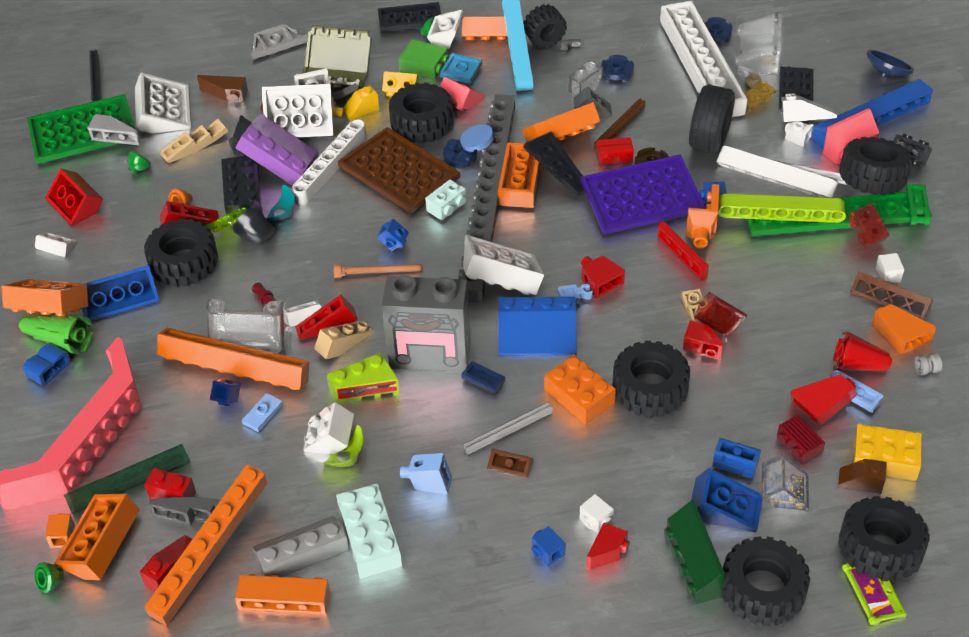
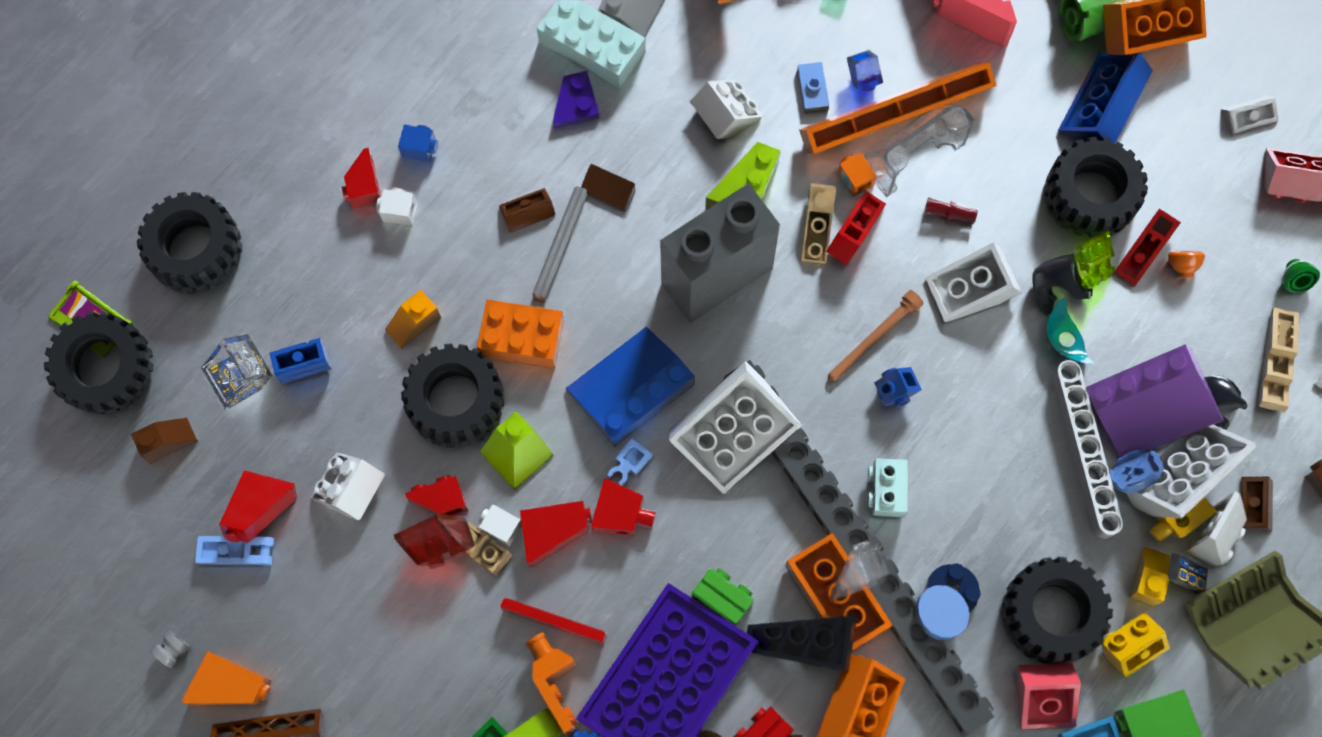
camera: 140 degrees right, 25 degrees up
black brick [221,155,263,222] -> none
white slope [281,300,321,328] -> none
lime piece [317,425,363,467] -> none
reddish brown plate [338,127,460,214] -> none
light blue torso [400,453,452,494] -> none
dark blue plate [461,361,505,394] -> none
dark green slope [664,501,725,604] -> none
blue slope [691,468,763,532] -> none
dark red brick [777,415,825,464] -> none
red cone [833,331,892,372] -> none
yellow brick [852,424,922,481] -> none
none -> white slope [311,452,385,521]
none -> light orange slope [385,289,441,349]
none -> white brick [479,504,522,547]
none -> lime slope [480,411,553,490]
none -> red slope [520,501,592,567]
none -> dark purple wing [552,70,600,129]
none -> reddish brown slope [581,164,636,211]
none -> bright green brick [691,568,754,626]
none -> clear slope [830,541,889,601]
none -> orange brick [837,152,877,197]
none -> white slope [925,242,1022,322]
none -> medium blue tile [1109,449,1164,493]

